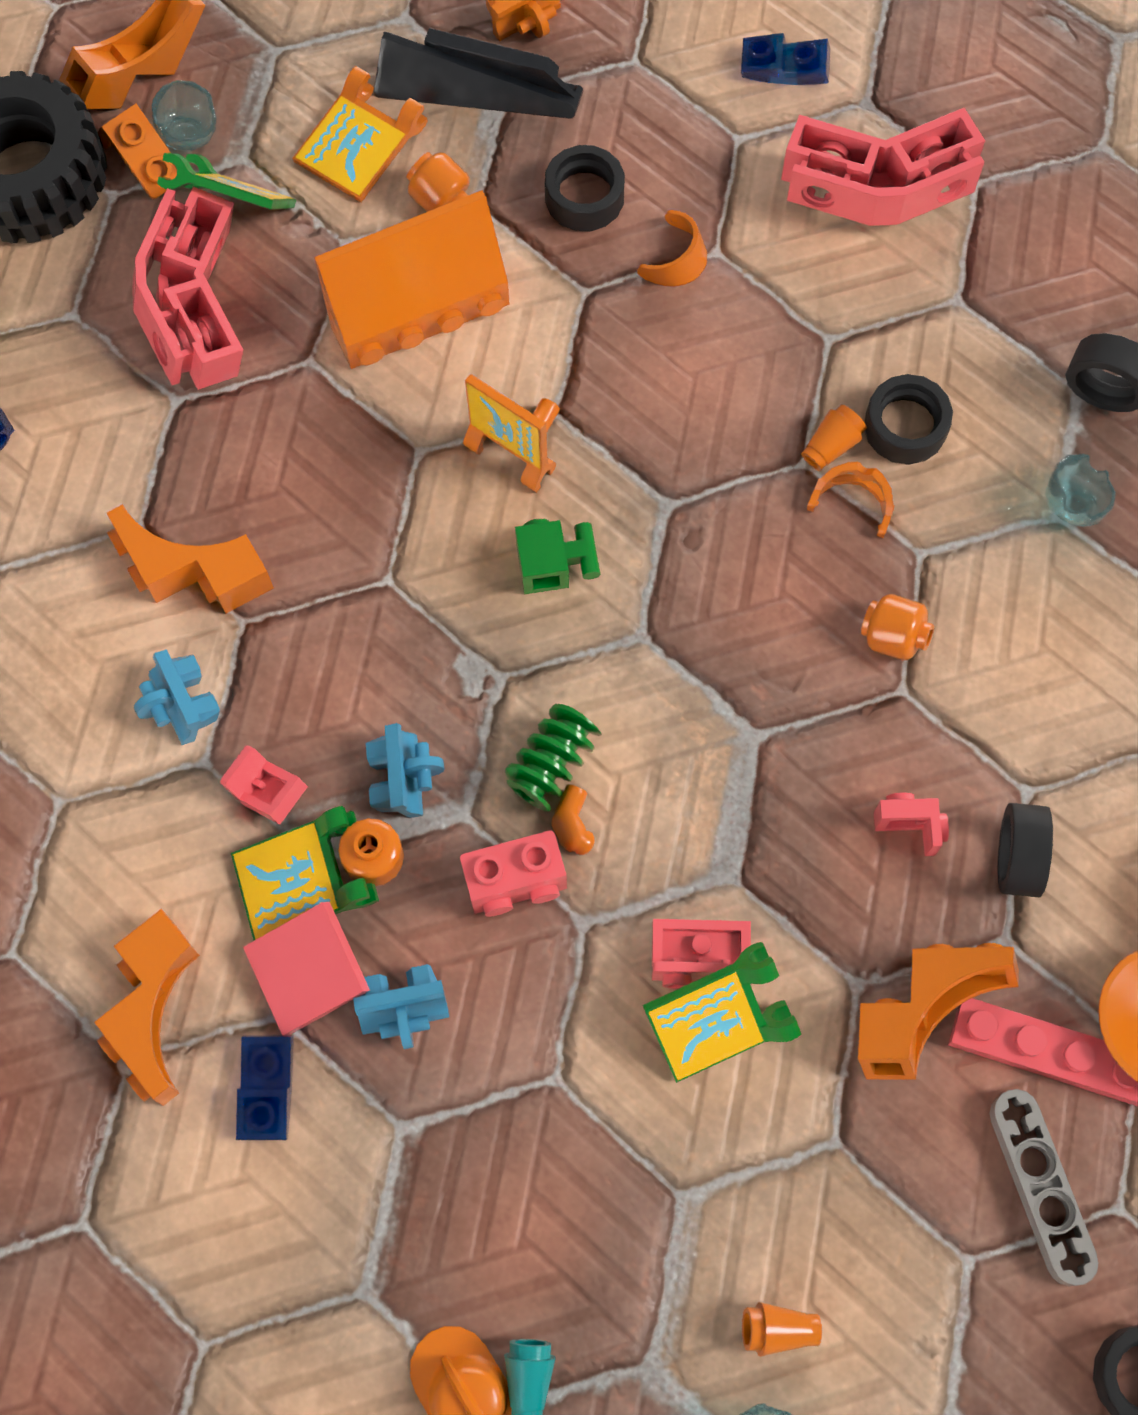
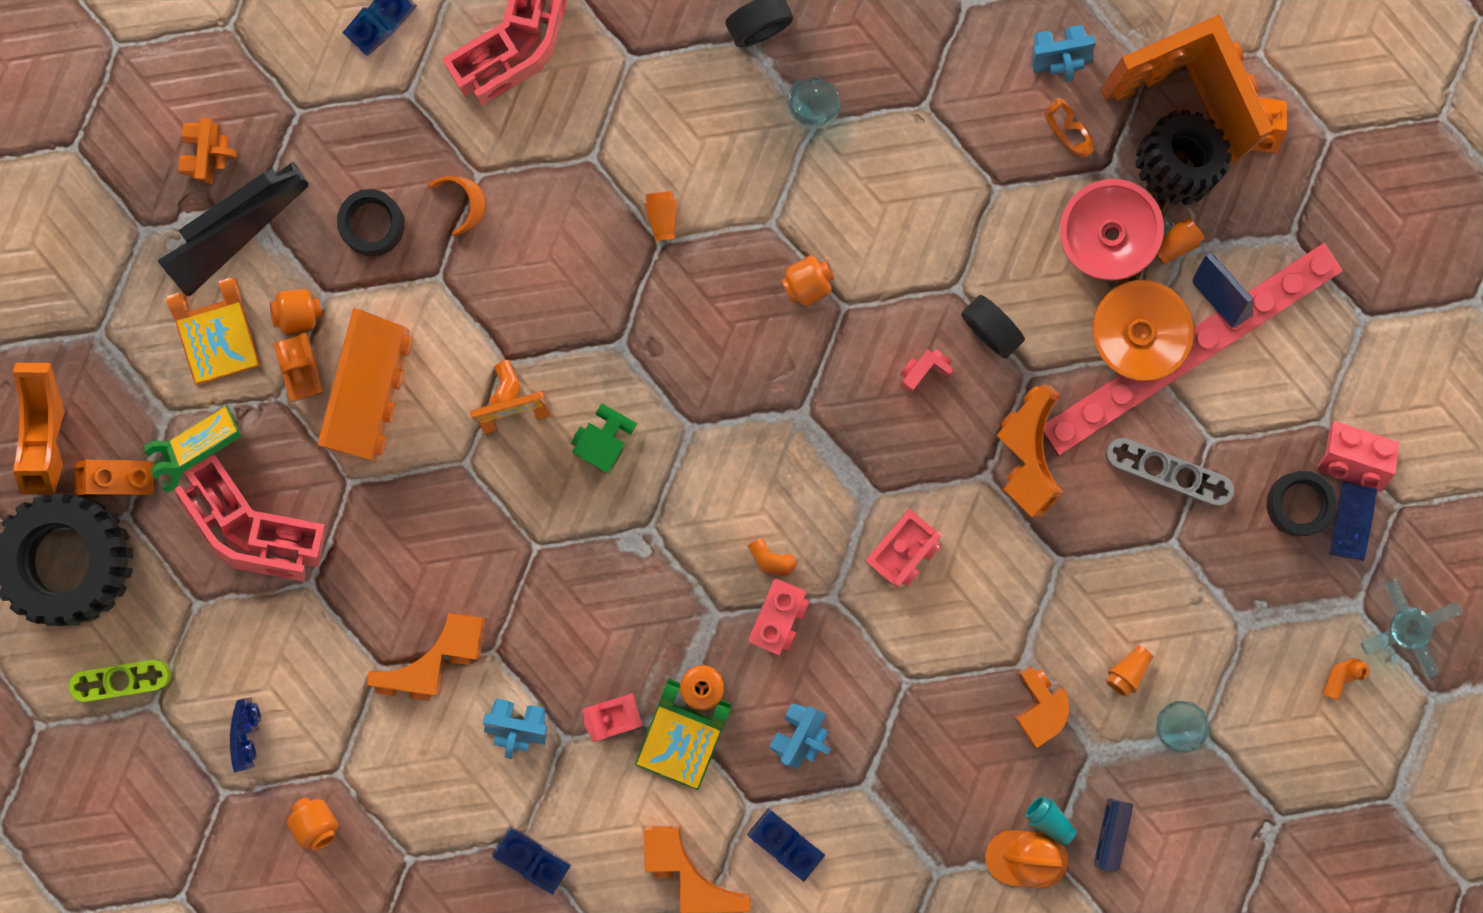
camera: 50 degrees left, 15 degrees up
clear light blue hair [152,80,217,151] -> none
coral tile [243,902,370,1036] -> none
dark azure hips [366,723,445,818] -> none
green piece [505,704,602,812] -> none
flag [642,942,802,1083] -> none
orange helmet [806,462,895,538] -> none
black tyre [864,374,953,465] -> none
none -> orange hips [273,333,325,402]
none -> clear blue slope [492,825,571,895]
none -> orange brick [1014,666,1069,748]

